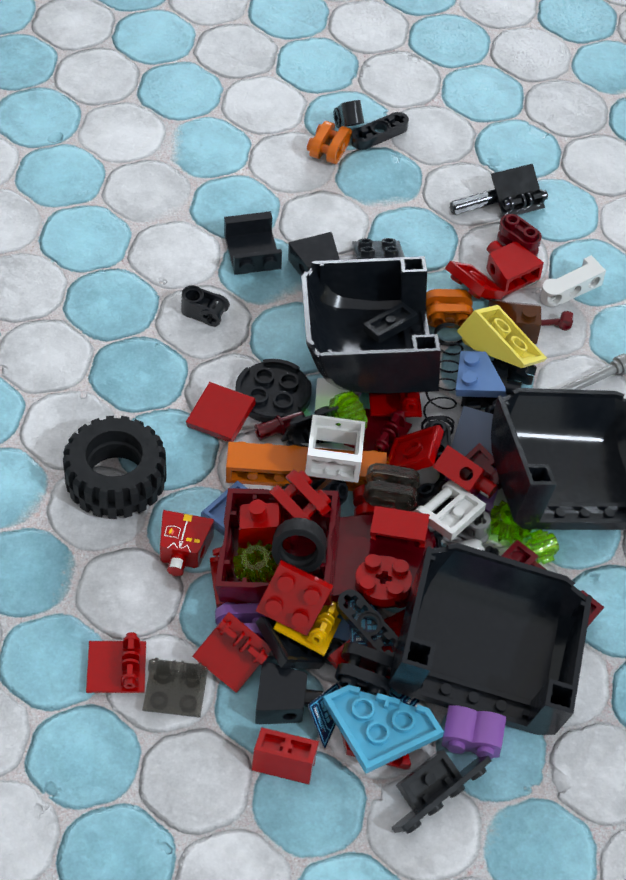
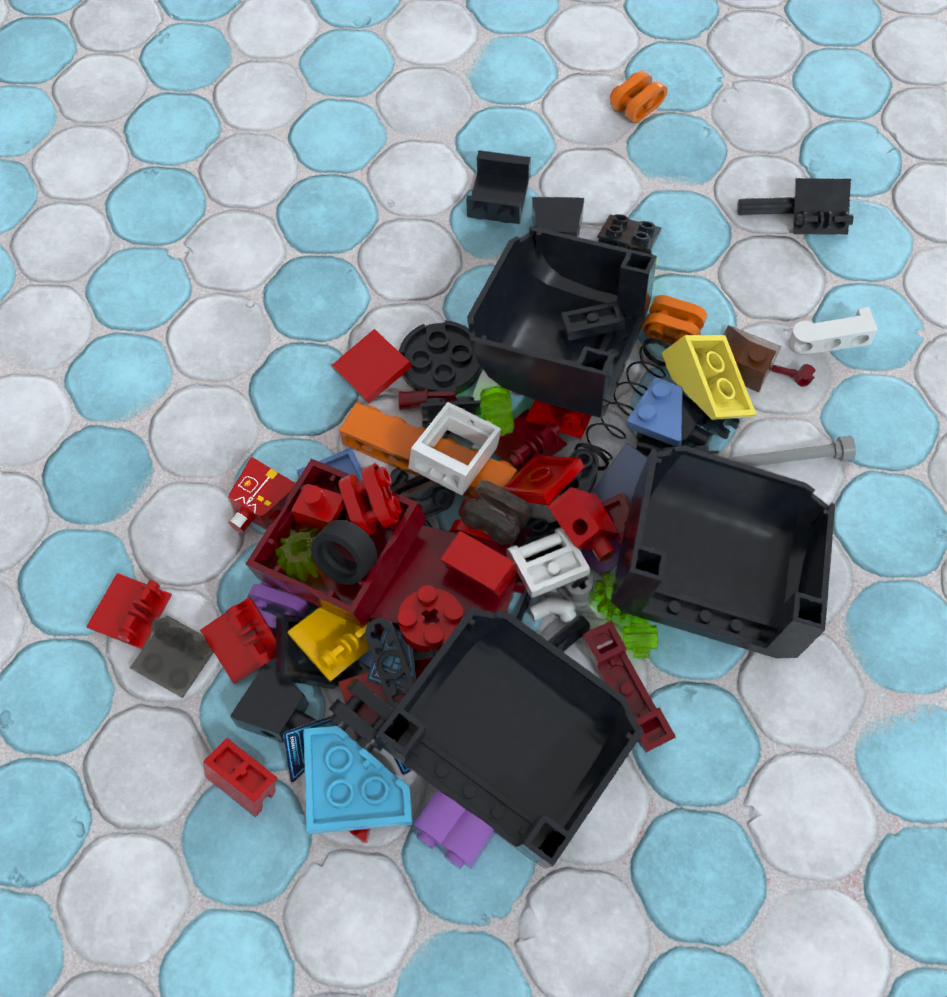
camera: 30 degrees right, 10 degrees up
black tyre [63,415,166,519] -> none
black piece [181,285,230,327] -> none
red plate [256,560,333,636] -> none
white sticker [301,443,355,451] -> none
black piece [333,100,364,128] -> none
black beam [351,112,409,150] -> none
black bracket [391,750,492,834] -> none
red plate [445,261,506,300] -> none
red torso [486,241,544,296] -> none
dark red brick [496,214,542,256] -> none

